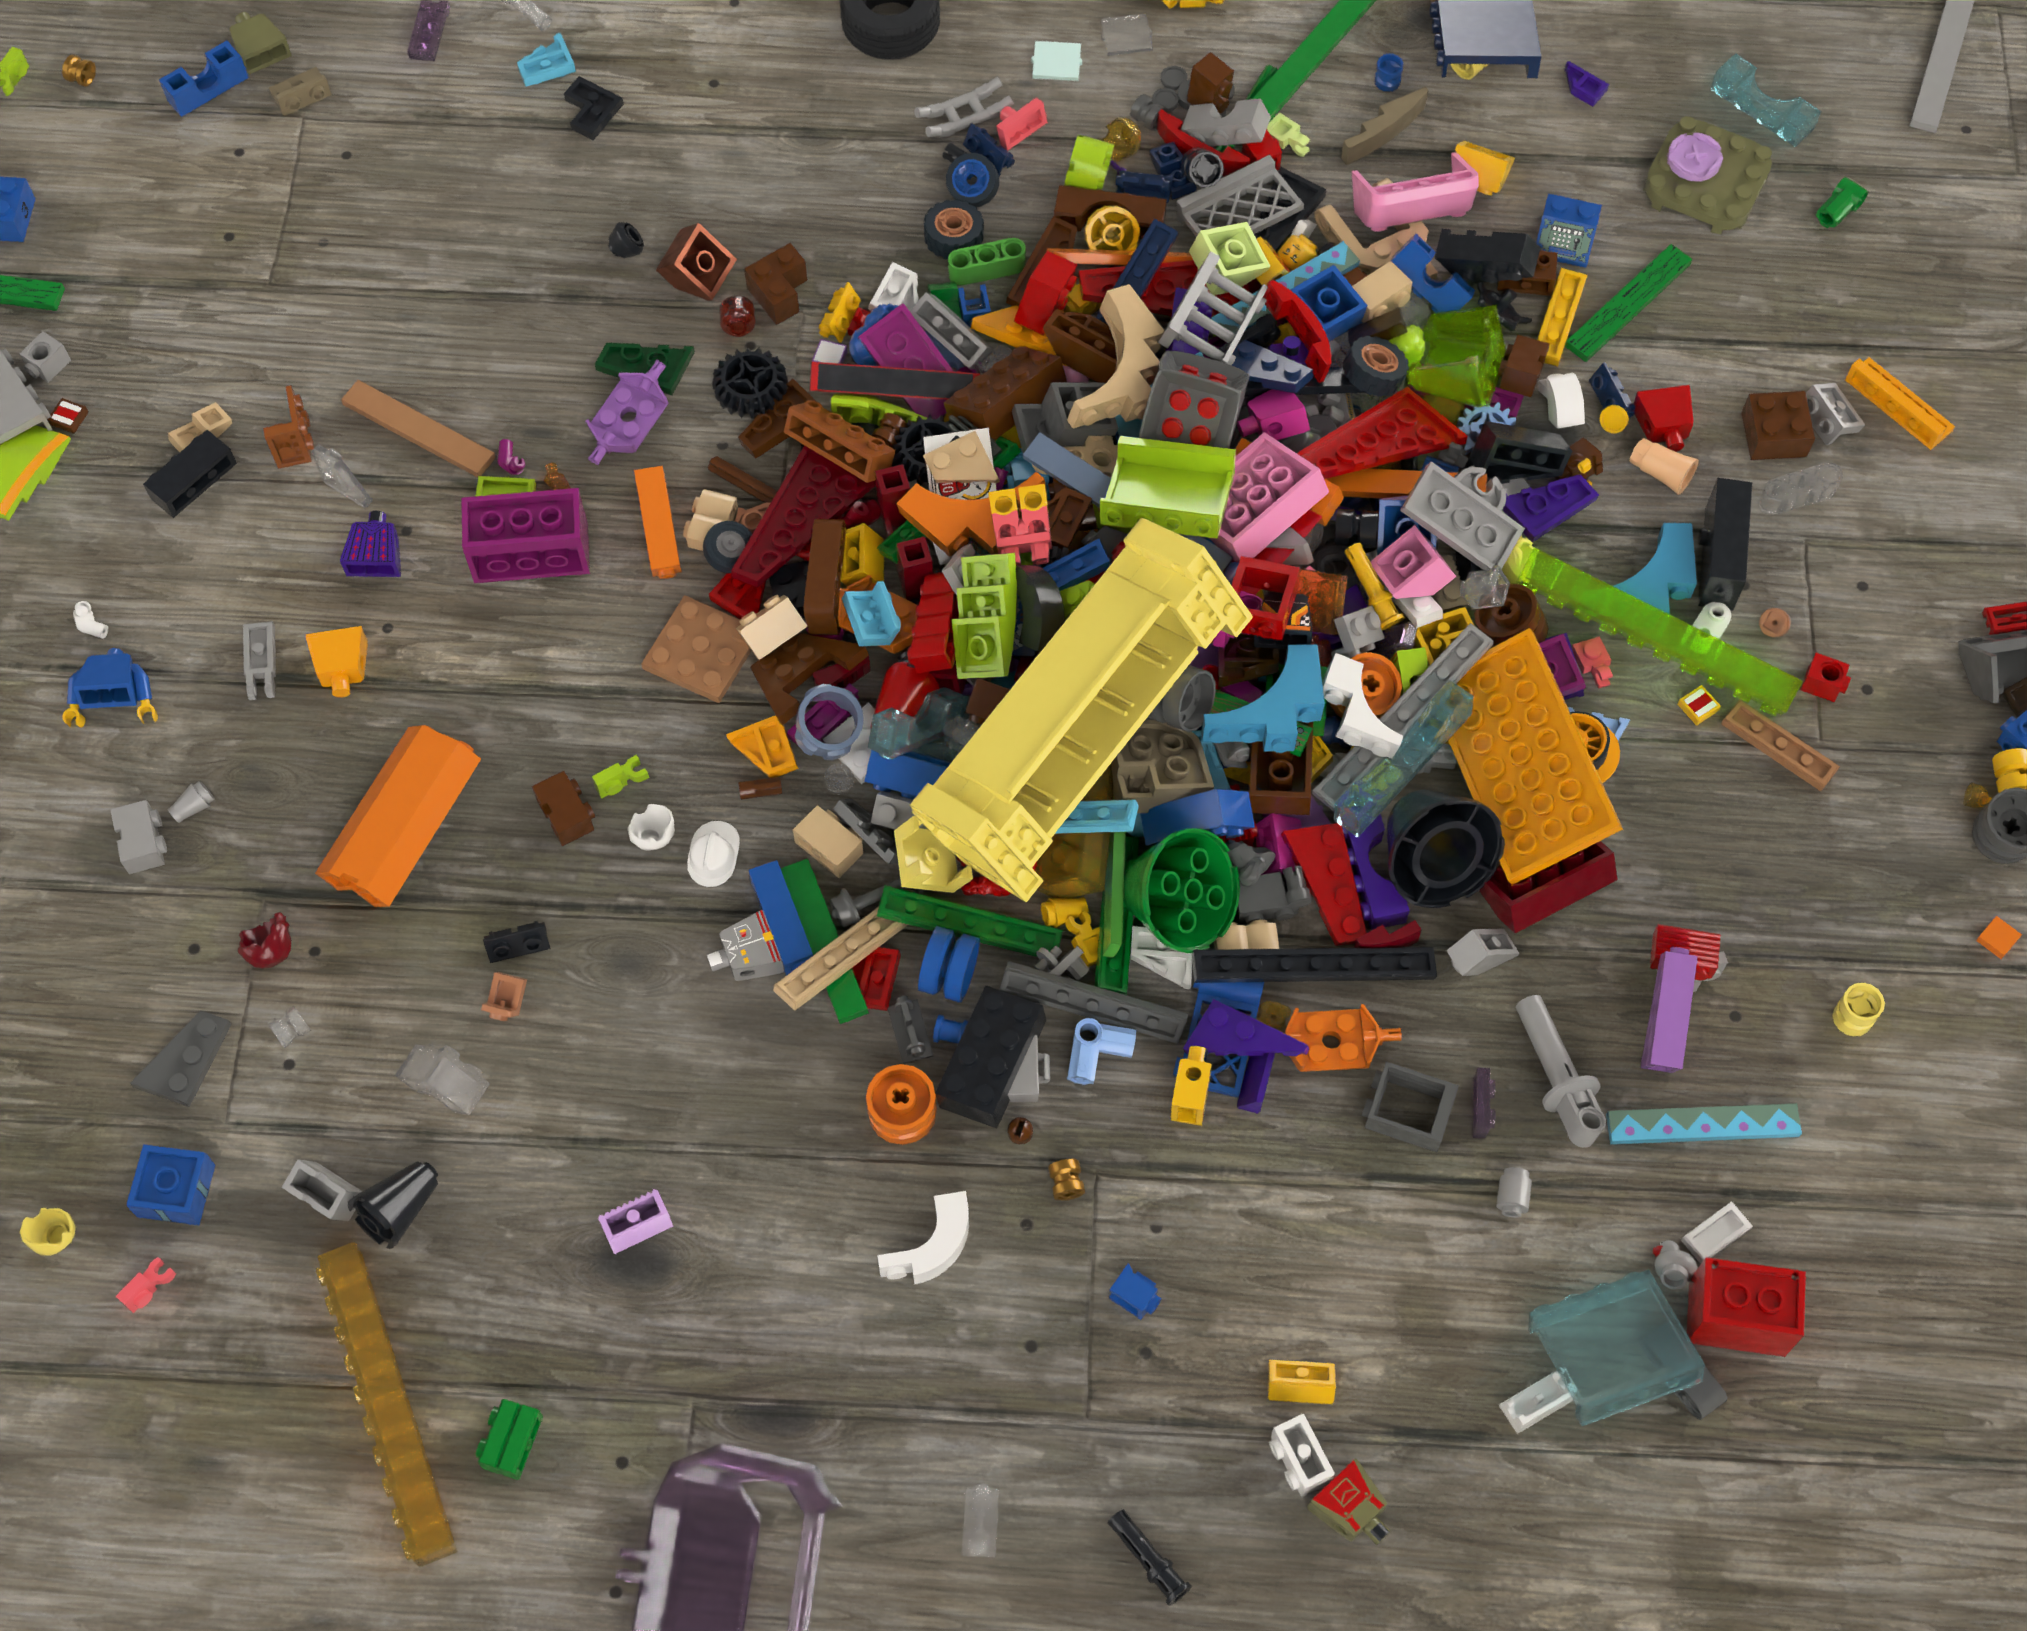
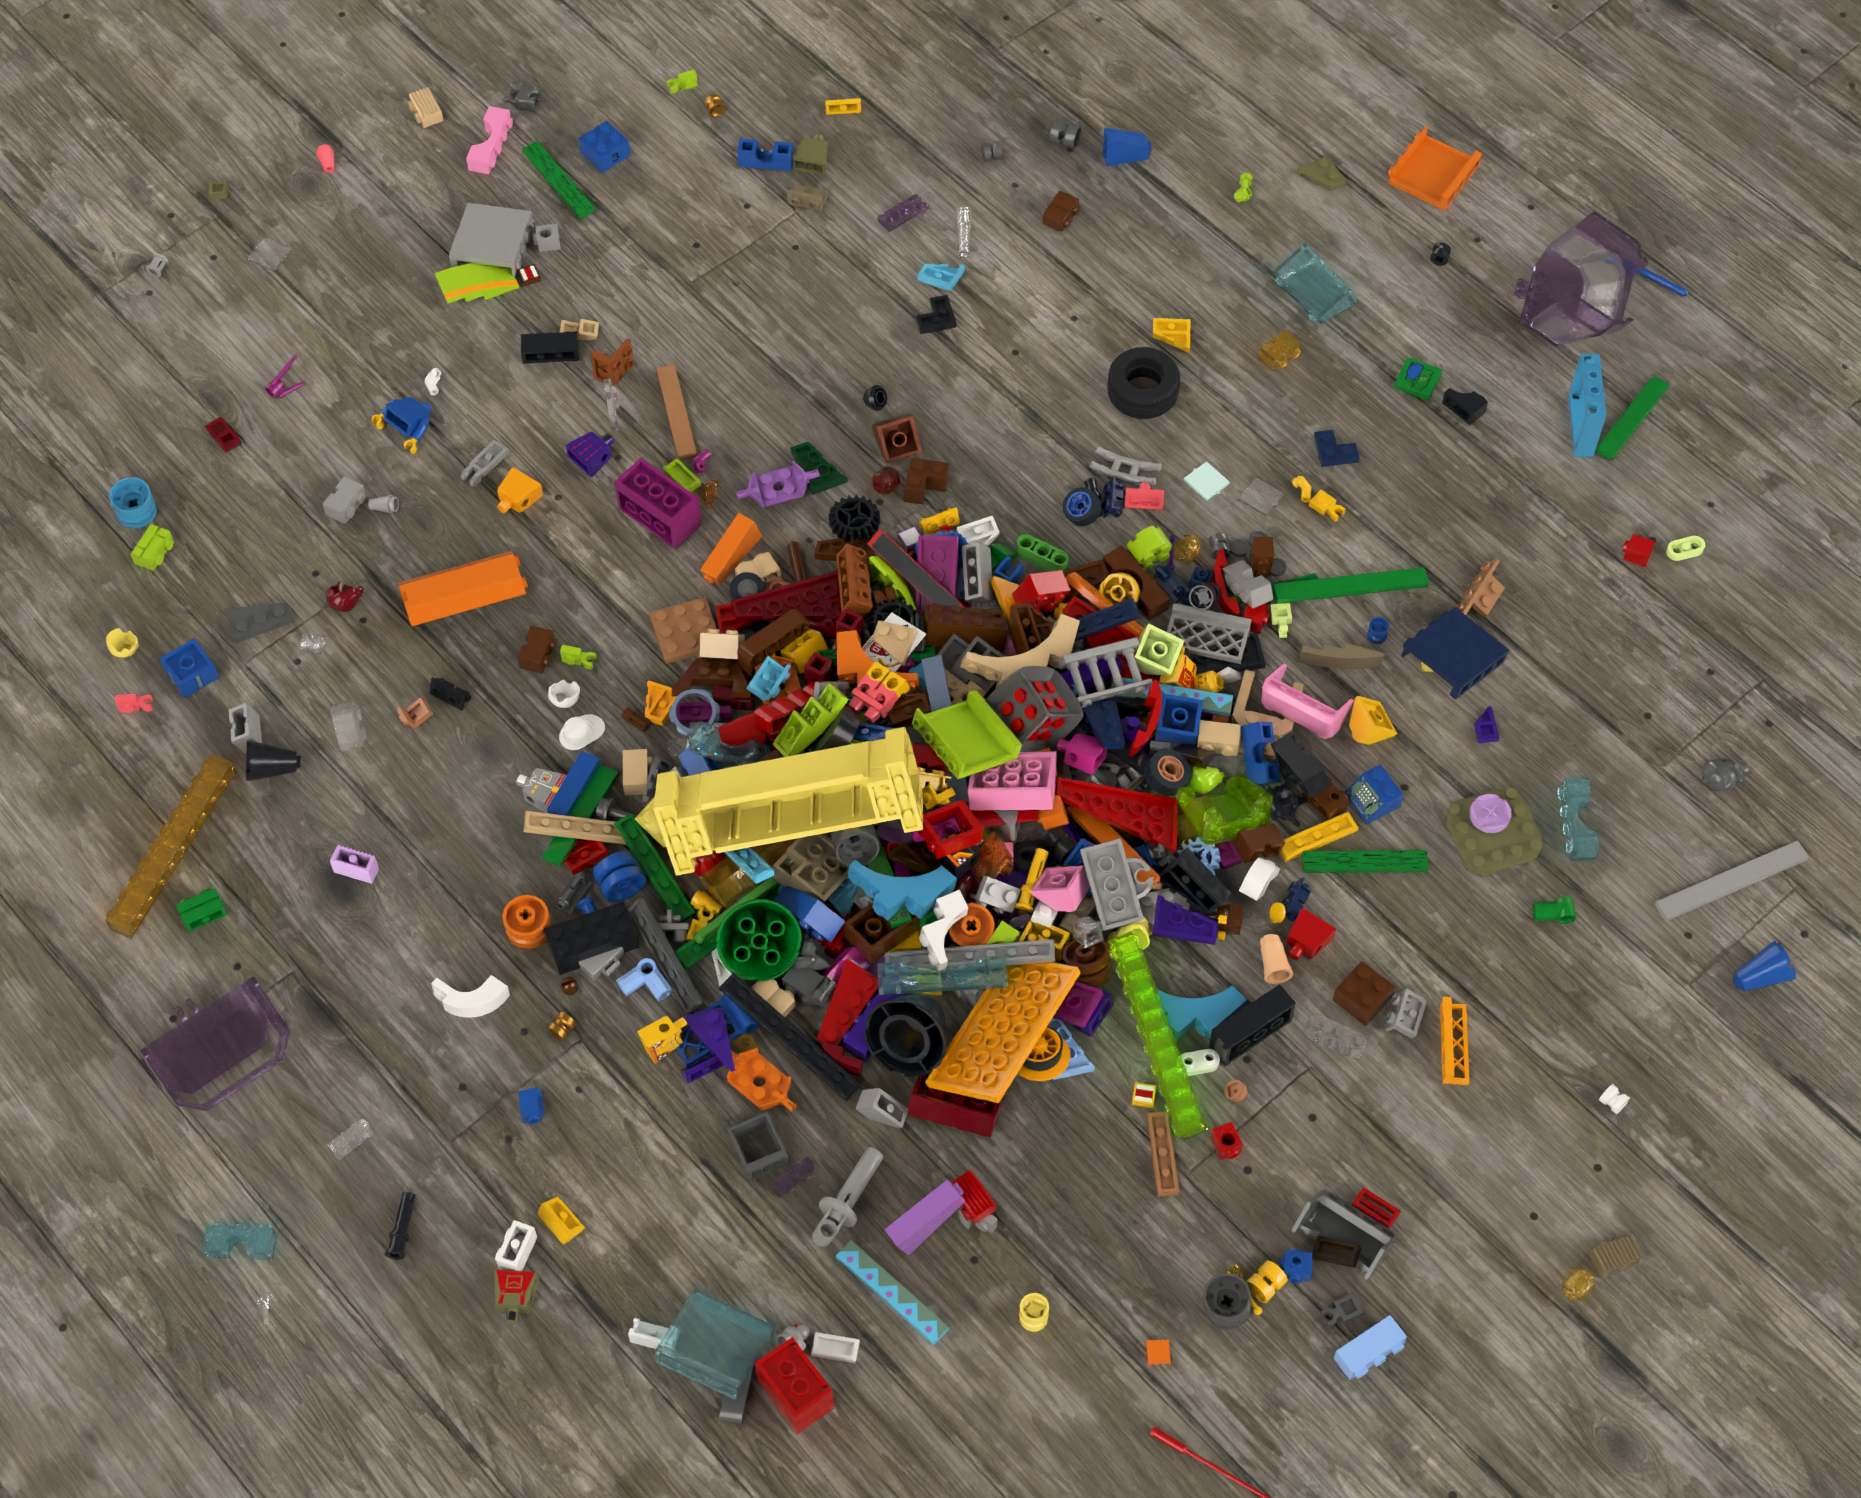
camera: 45 degrees right, 5 degrees down
black wheel [924,199,984,259] -> none
light grey brick [1496,1167,1532,1218] -> none
coral plate [1572,636,1613,688] -> none

